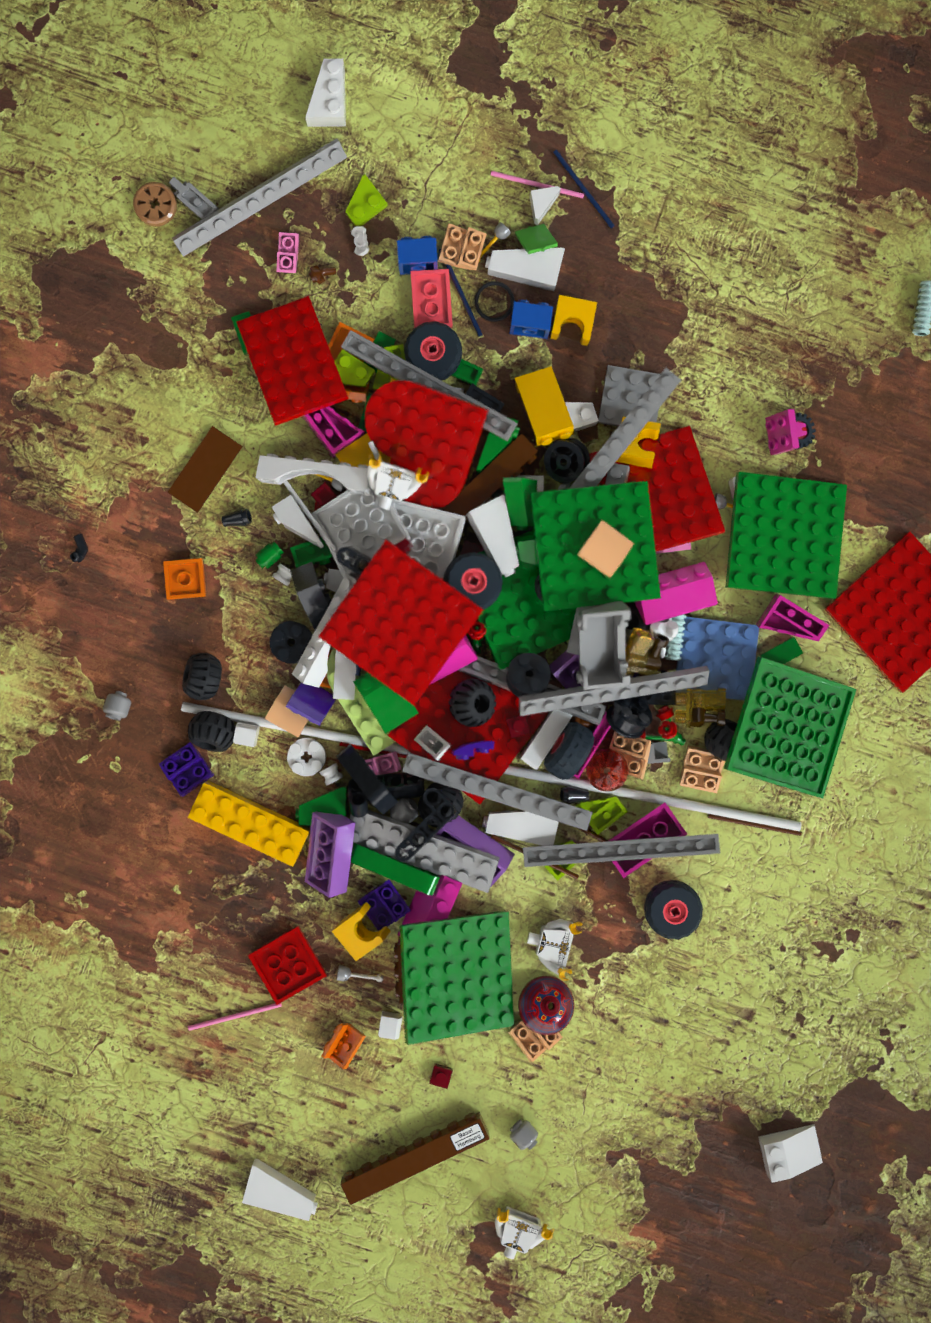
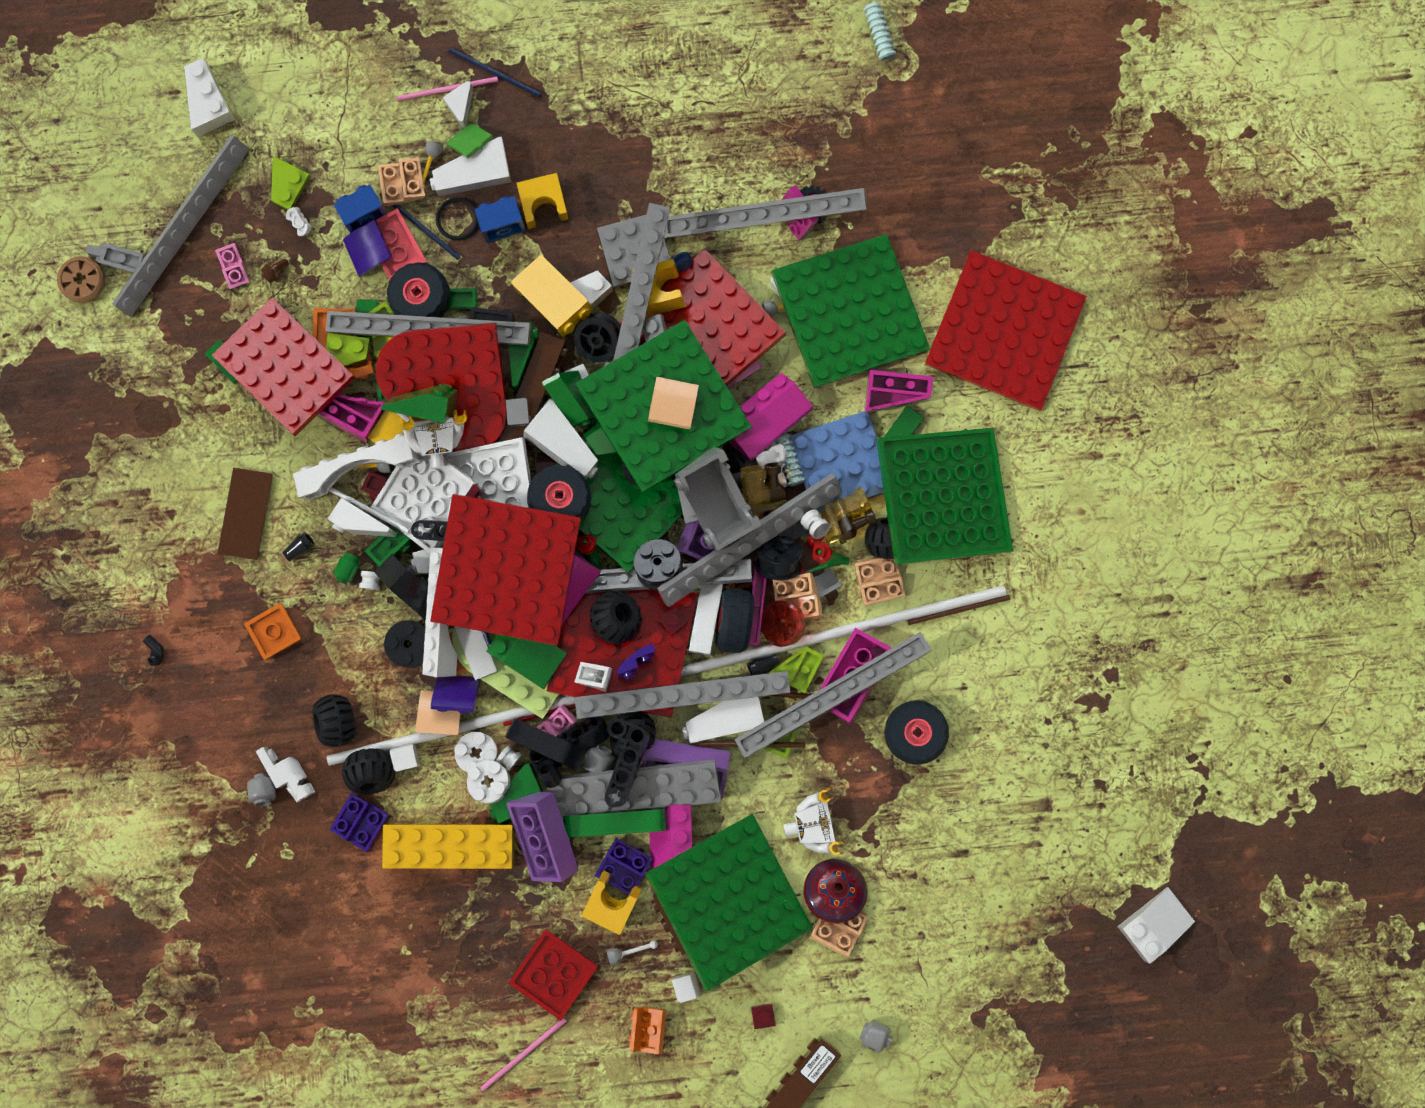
camera: 25 degrees left, 5 degrees down
none -> white plate [256,747,315,802]
none -> dark purple slope [343,220,393,277]
none -> green slope [381,384,458,423]
none -> white plate [467,760,511,804]
none -> light grey panel [506,398,531,427]
none -> light grey plate [664,188,868,238]
none -> dark blue tile [673,252,693,272]
none -> white wheel [801,509,830,539]

